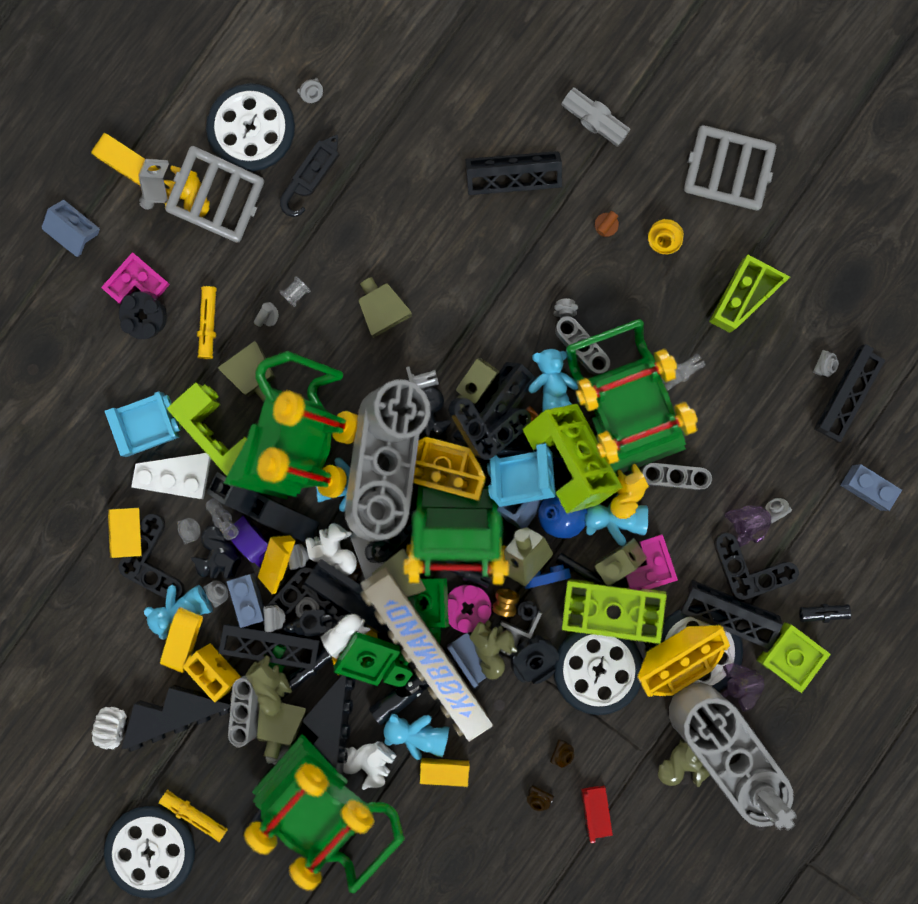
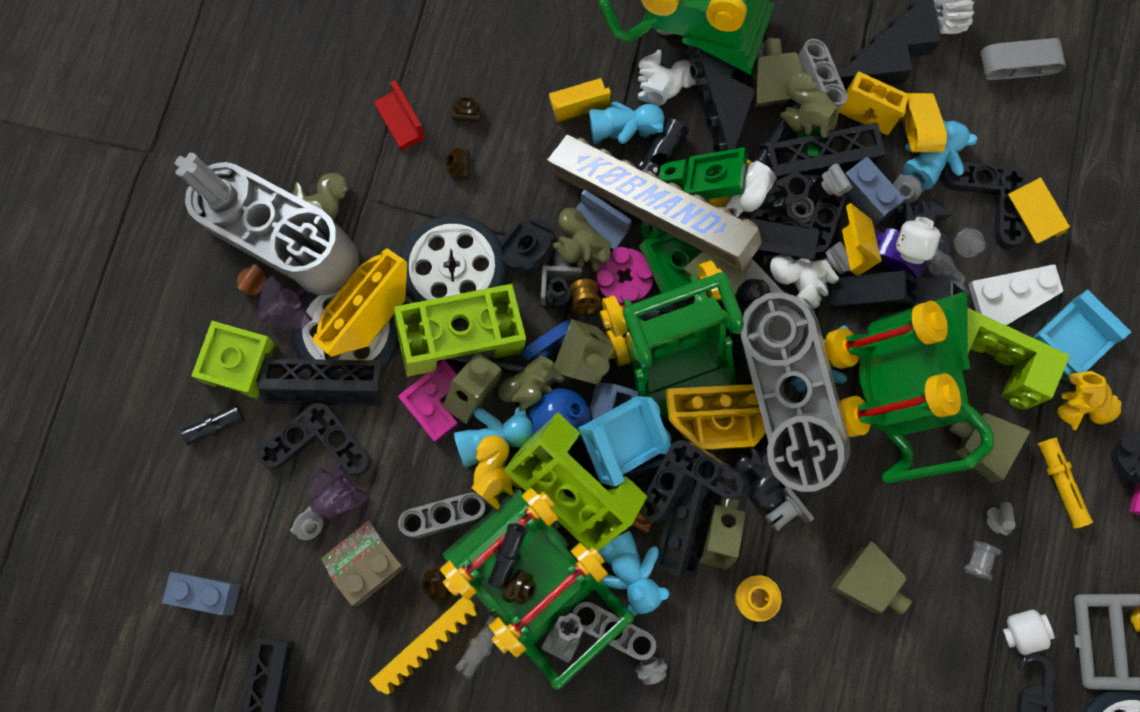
camera: 160 degrees right, 10 degrees down
none -> dark orange plate [236,264,267,296]
none -> dark tan slope [321,520,406,606]
none -> yellow gear [370,597,478,695]
none -> dark brown plate [422,566,452,601]
none -> black pin [488,523,528,589]
none -> olive animal [497,355,565,411]
none -> dark brown plate [501,569,536,605]
none -> light grey piece [541,613,584,663]
none -> yellow plate [735,575,782,622]
none -> white head [896,217,941,264]
none -> light grey beam [980,38,1066,80]
none -> white head [1003,610,1055,655]
none -> yellow animal [1057,371,1121,430]

